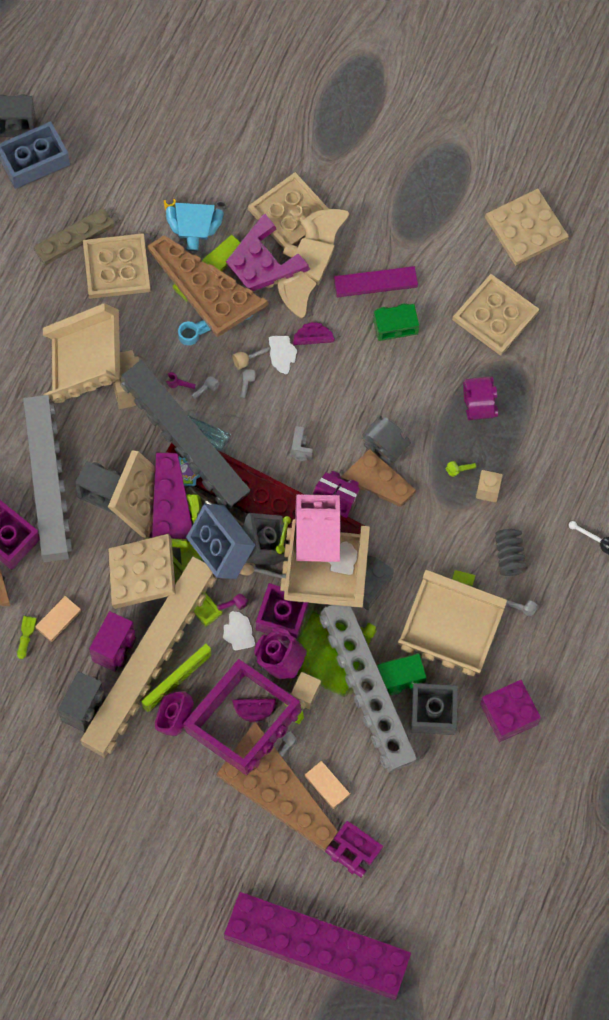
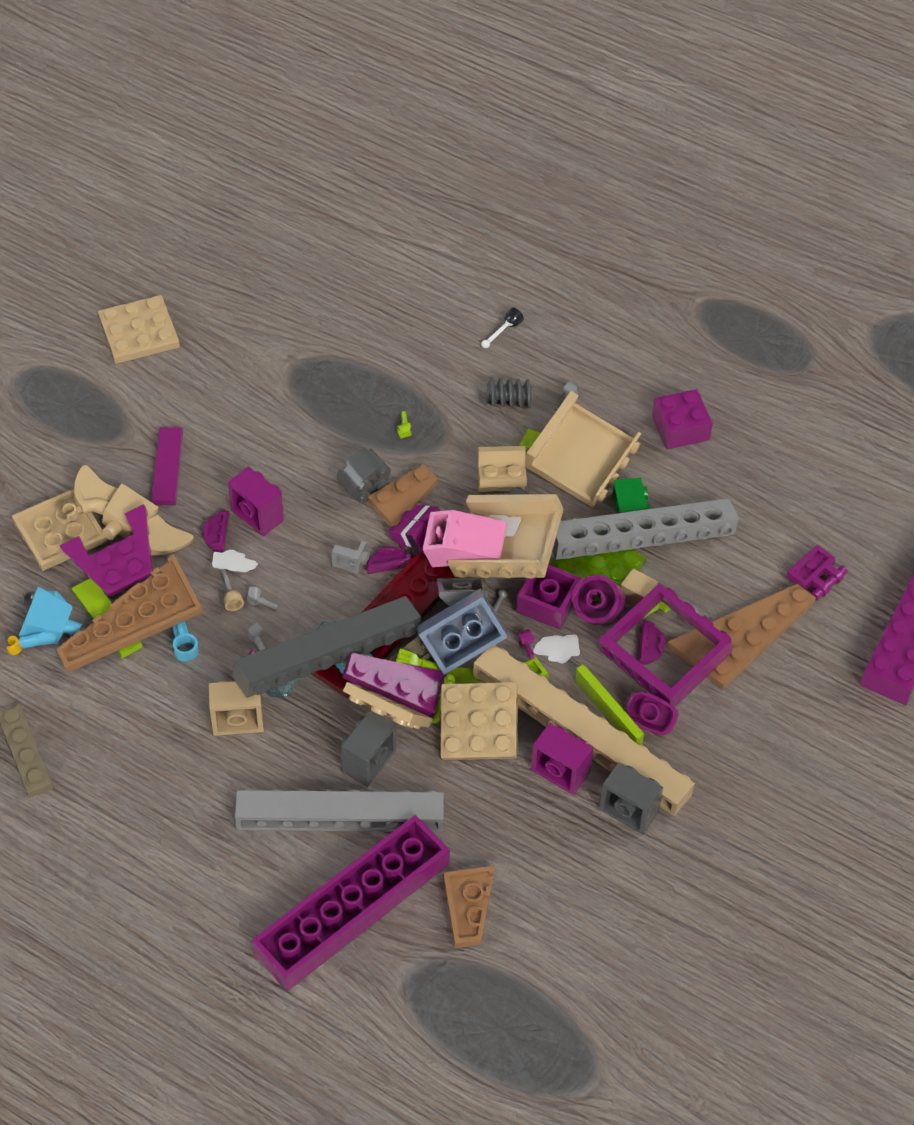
camera: 80 degrees left, 15 degrees down
lime piece [17,616,37,659] -> none
light nougat tile [35,596,81,642] -> none
tan panel [43,303,120,403] -> none
tan plate [83,233,151,299] -> none
lime hinge [276,516,291,554] -> none
light nougat tile [304,761,350,809] -> none
green brick [373,303,419,341] -> none
dark grey brick [411,683,458,735] -> none
tan plate [452,274,540,356] -> none
magenta brick [463,376,498,421] -> none
tan brick [476,470,502,502] -> none
none -> magenta brick [228,466,284,537]
none -> magenta tile [367,546,413,574]
none -> tan bracket [478,446,527,492]

